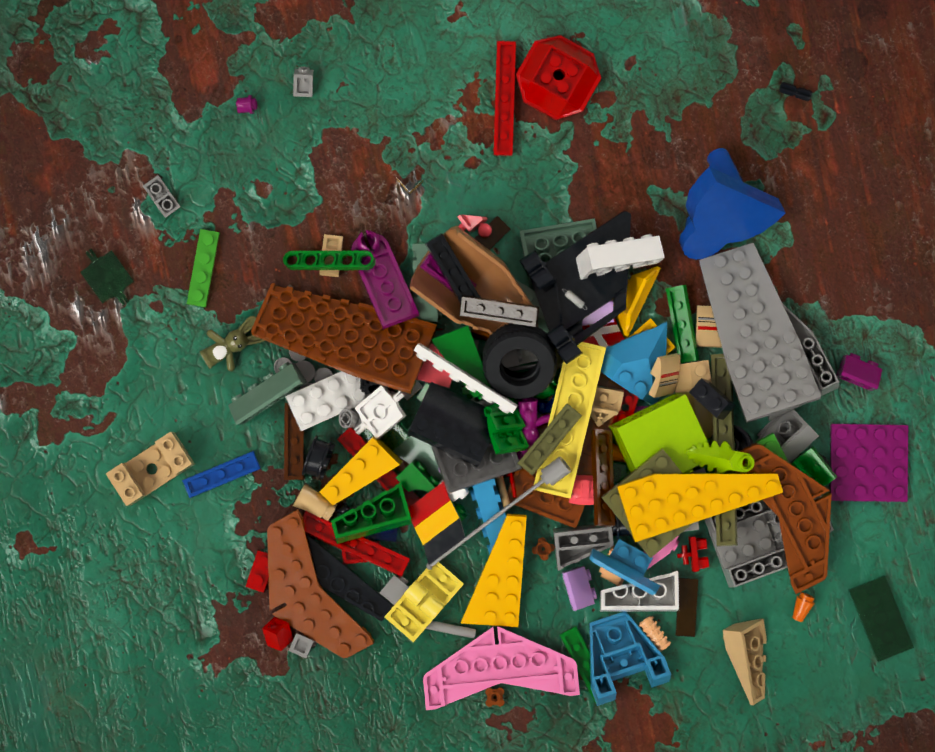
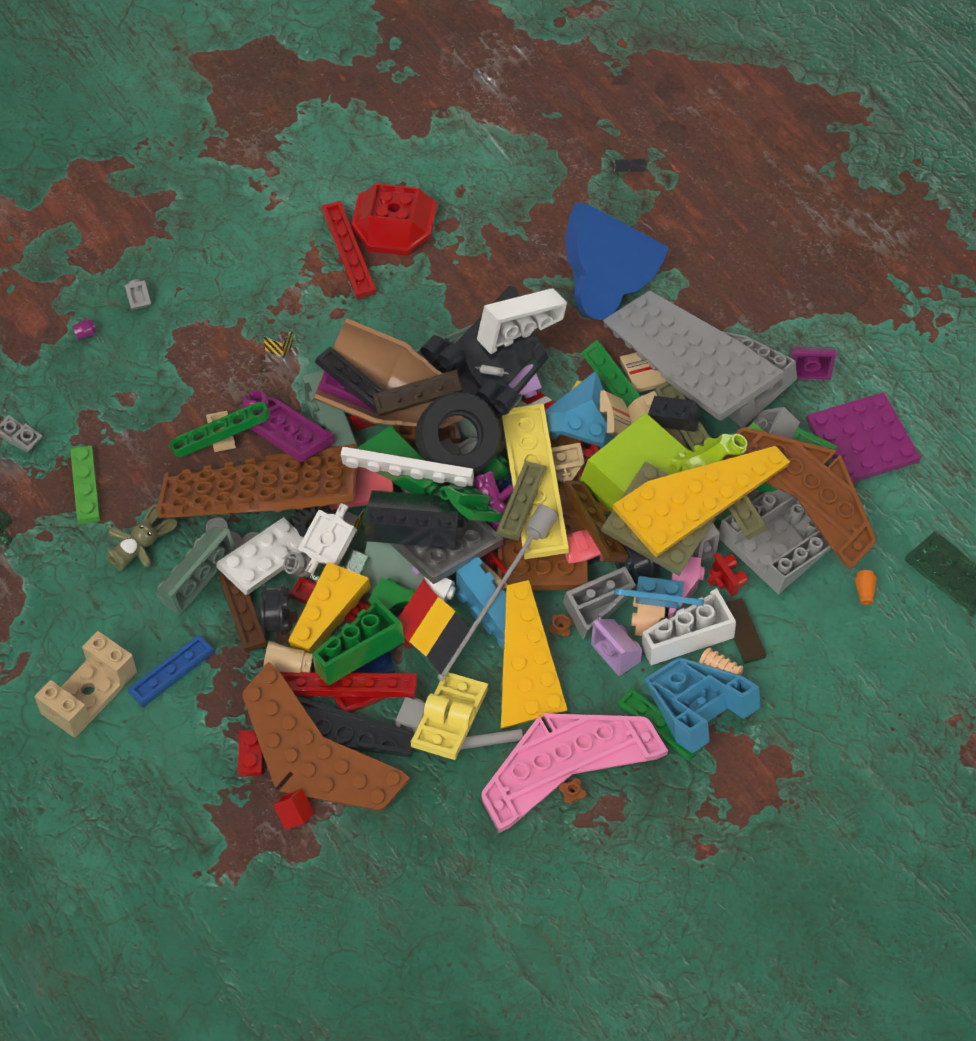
camera: 20 degrees left, 30 degrees down
light grey plate [289,633,314,658] -> none
yellow wedge [613,266,661,338] -> none
tan wedge [722,619,767,705] -> none

